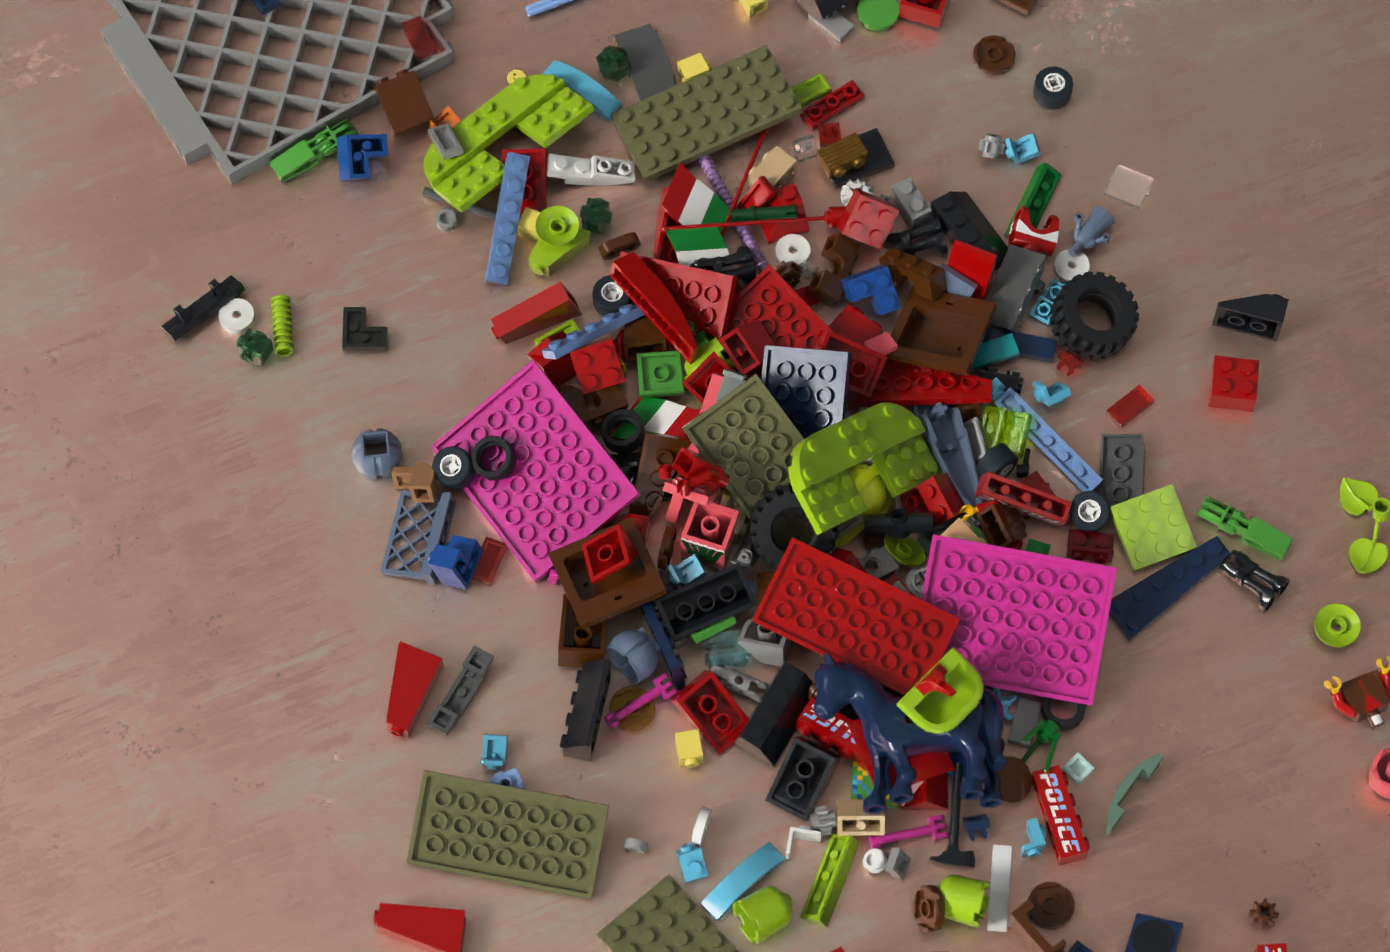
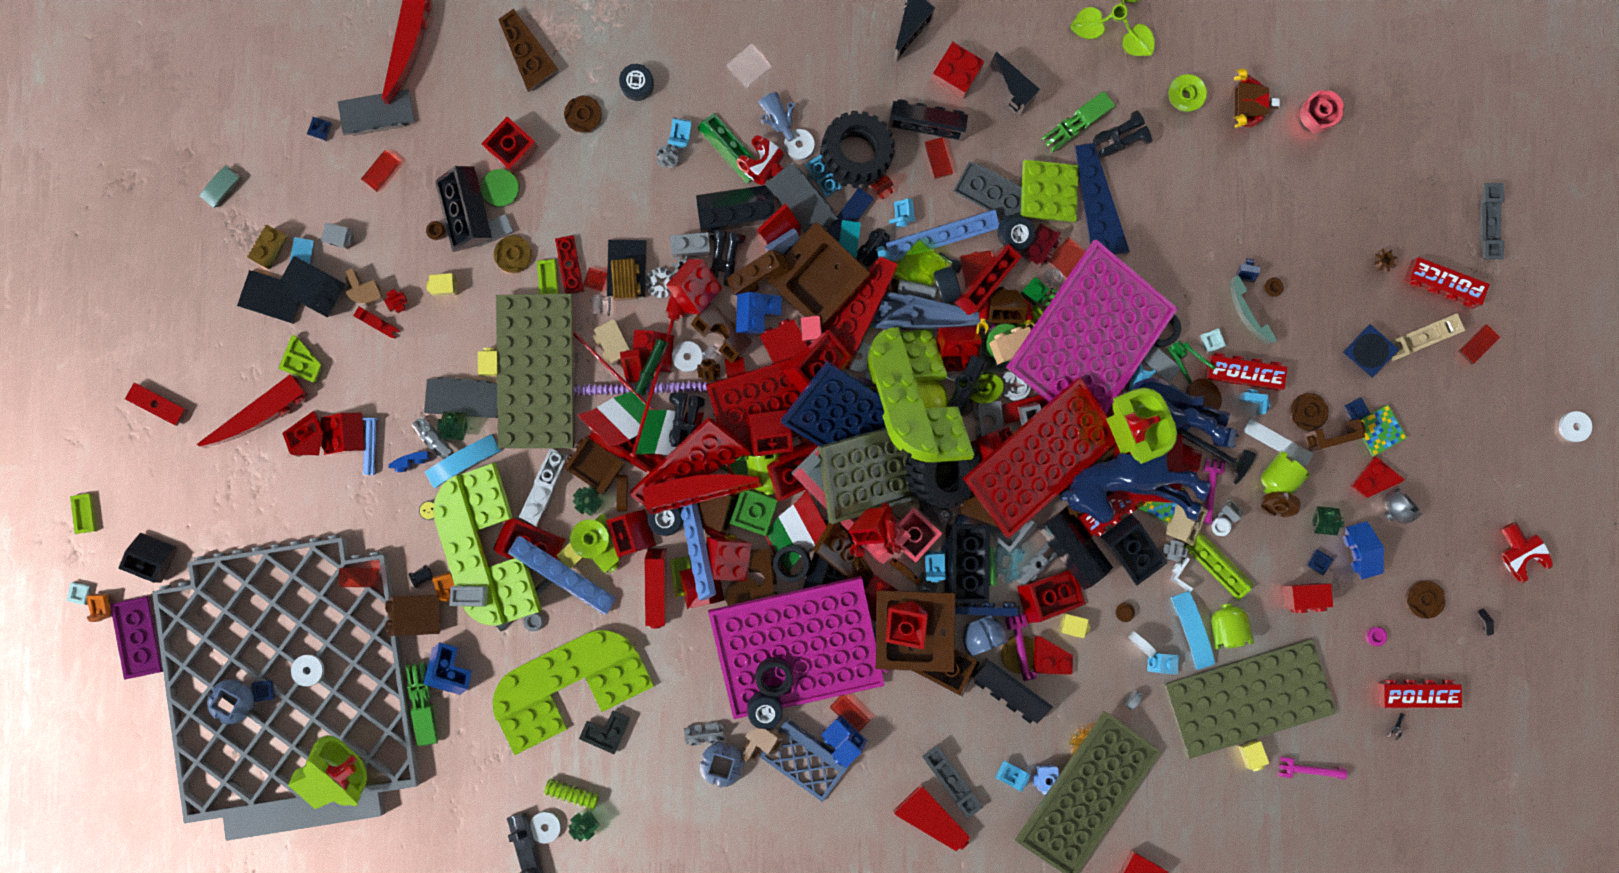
camera: 70 degrees left, 20 degrees up
none -> lime piece [288,735,367,809]
none -> white piece [291,655,324,686]
none -> blue slope [389,451,431,472]
none -> black bush [408,565,433,589]
none -> light grey hinge [412,417,452,460]
none -> lime plate [493,630,654,755]
none -> pearl gold tile [494,235,532,274]
none -> reddish brown panel [564,437,626,495]
none -> red slope [606,509,656,557]
none -> light grey hinge [684,722,725,746]
none -> black slope [888,99,968,141]
none -> black slope [990,52,1040,115]
none -> red wing [1033,636,1073,675]
none -> reddish brown plate [1115,603,1135,622]
none -> dark blue tile [1236,258,1260,282]
none -> reddish brown plate [1264,278,1284,297]

